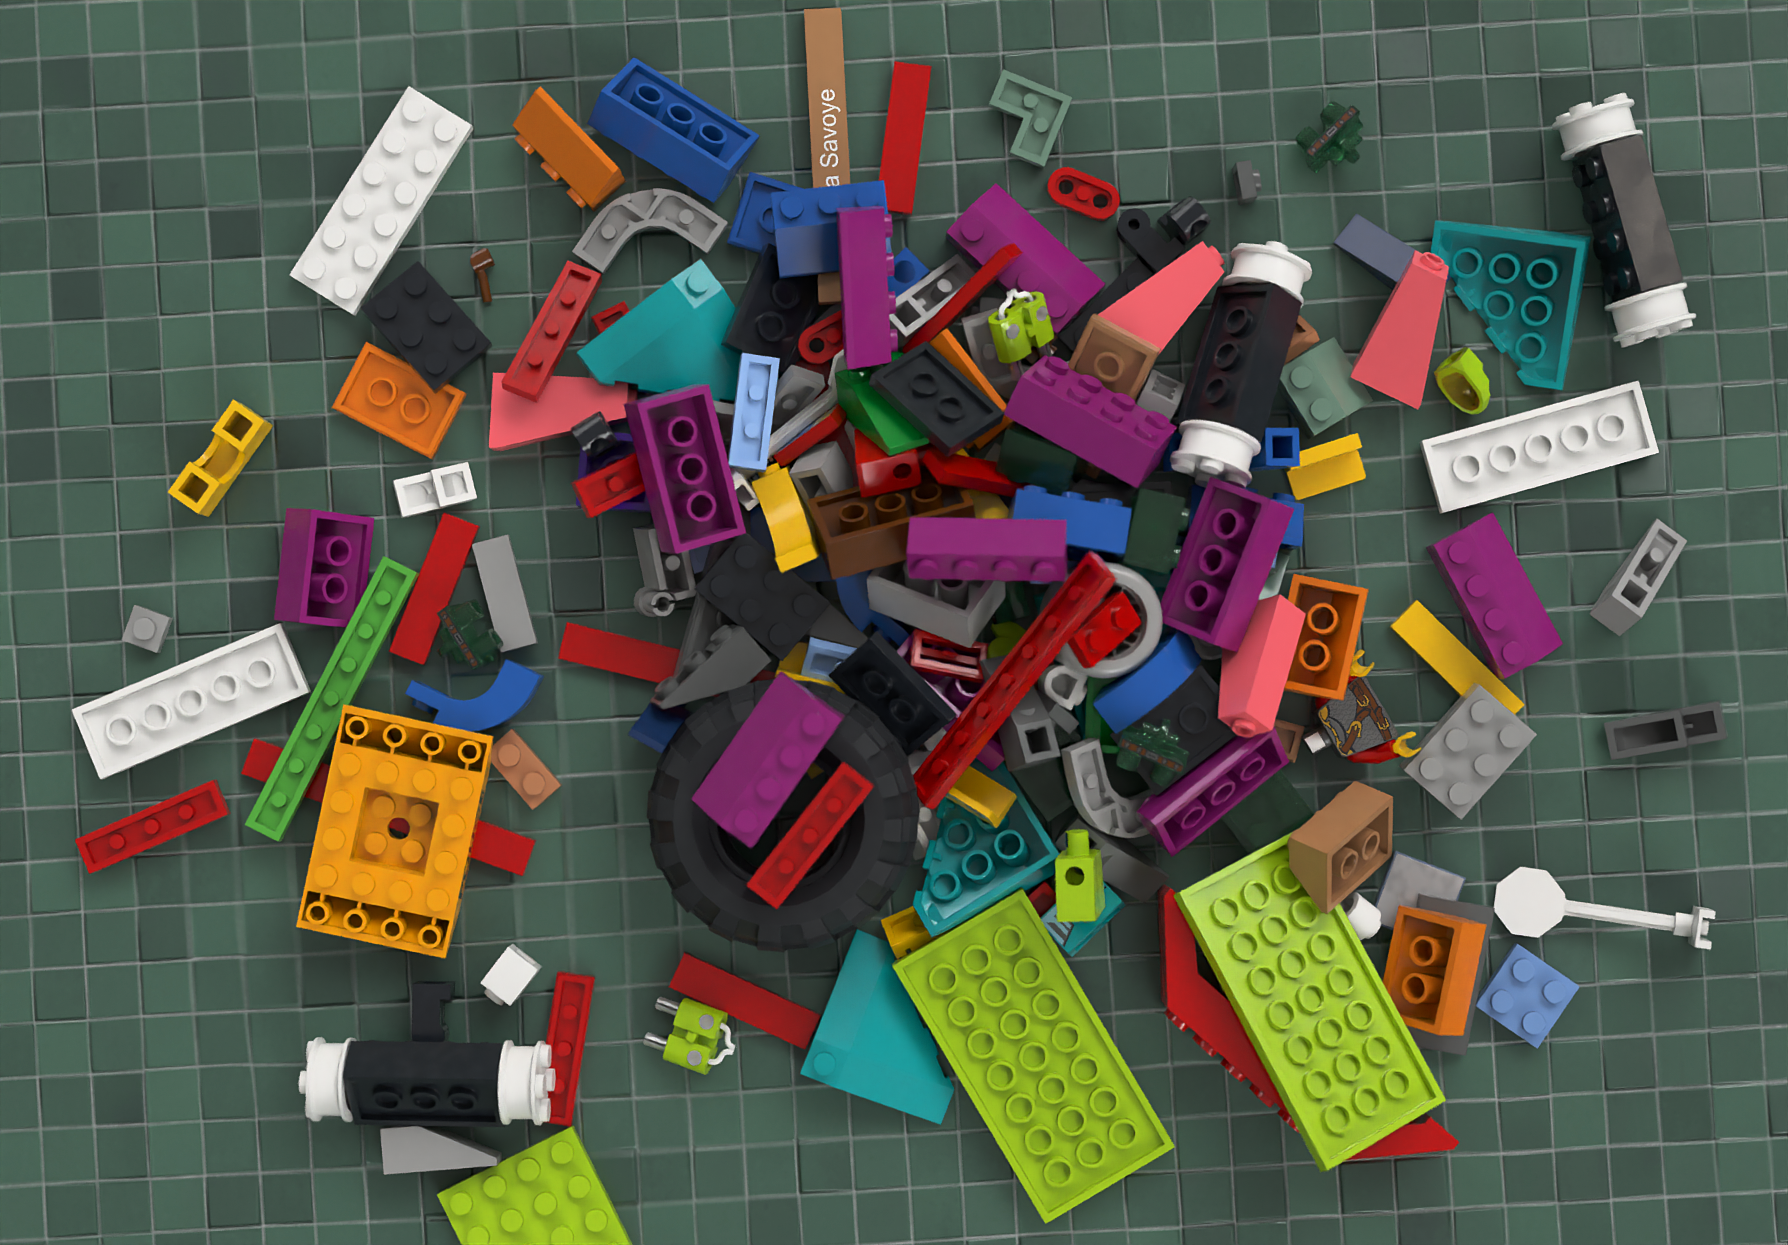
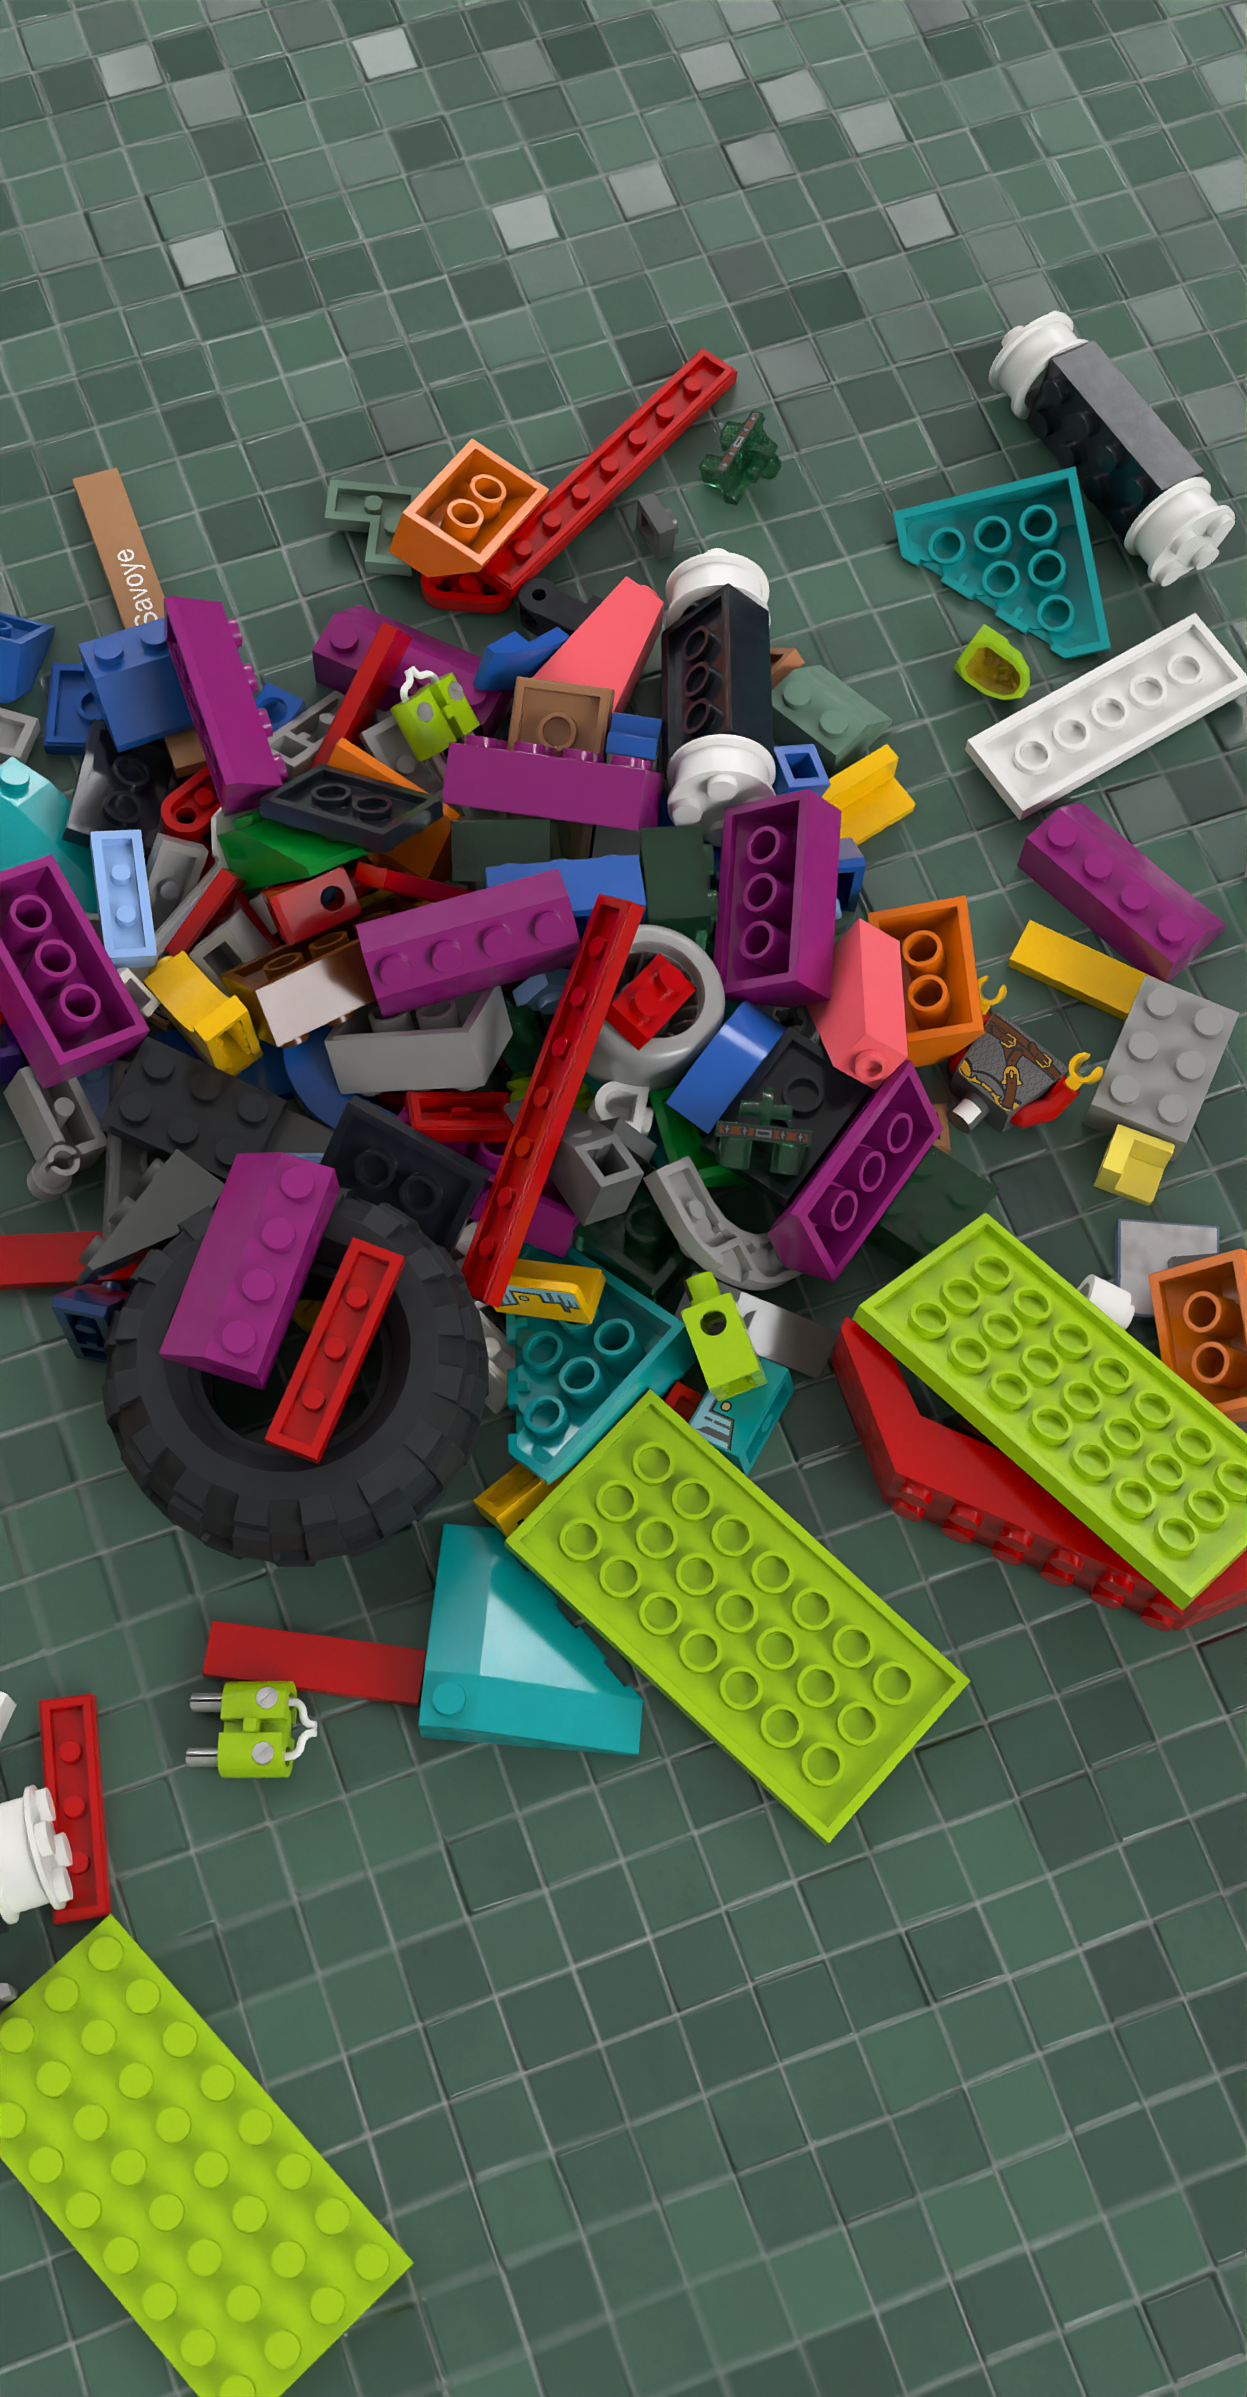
camera: 25 degrees left, 20 degrees down
red tile [879,61,931,215] -> none
black leg [1157,196,1211,246] -> none
medium nougat slope [1287,781,1393,914] -> none
slope [1333,213,1451,291] -> none
coral slope [1350,250,1449,410] -> none
none -> orange slope [388,439,549,577]
none -> blue slope [472,627,570,691]
none -> red tile [475,348,738,600]
none -> blue slope [605,712,663,760]
none -> light yellow panel [1093,1124,1175,1206]

